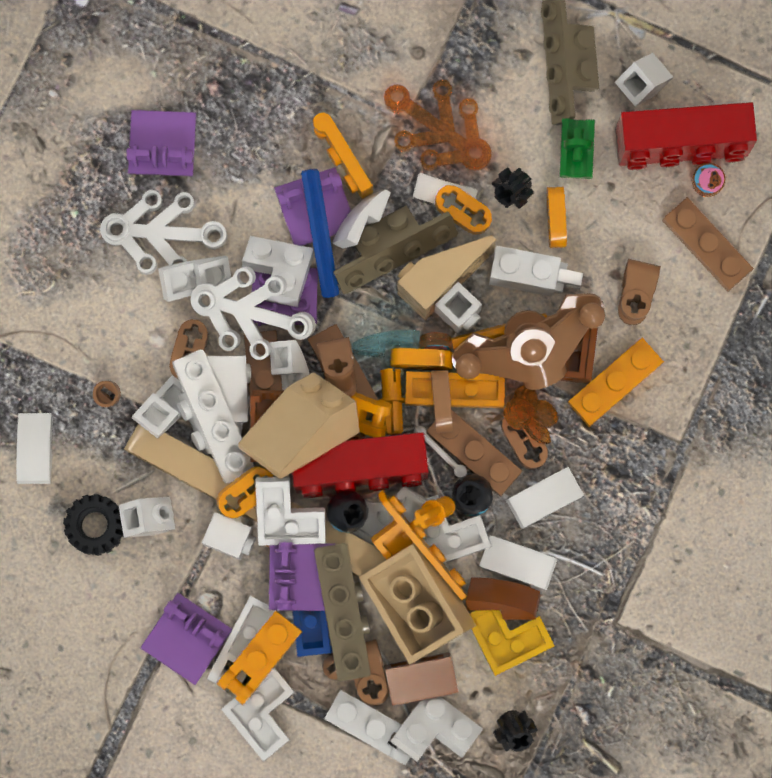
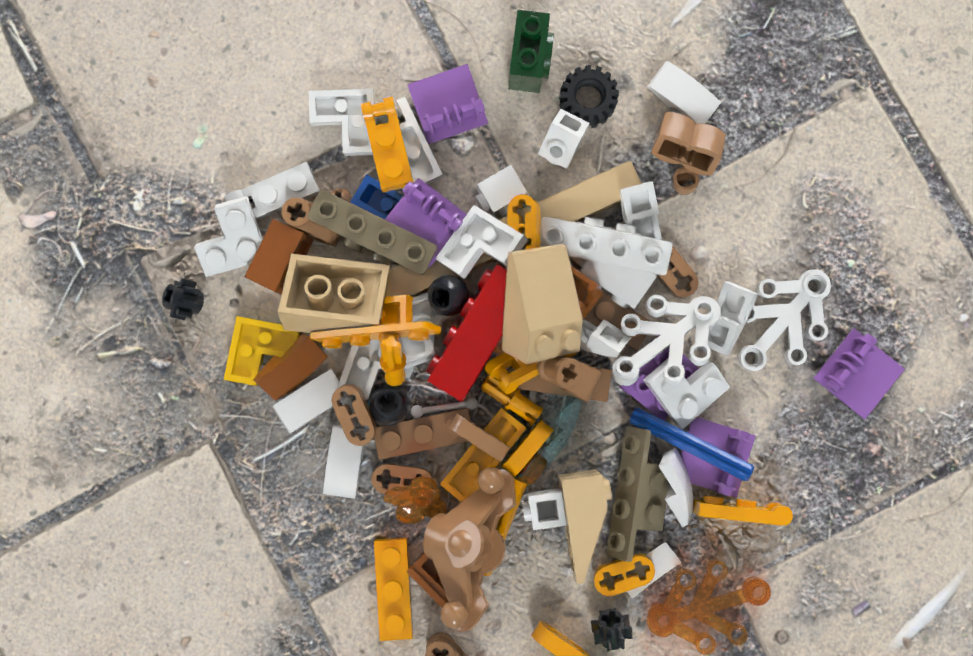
camera: 130 degrees right, 5 degrees up
white hinge [489,245,583,296] -> none
none -> medium nougat beam [331,384,377,446]
none -> dark green brick [508,9,554,93]
none -> medium nougat brick [651,112,726,175]

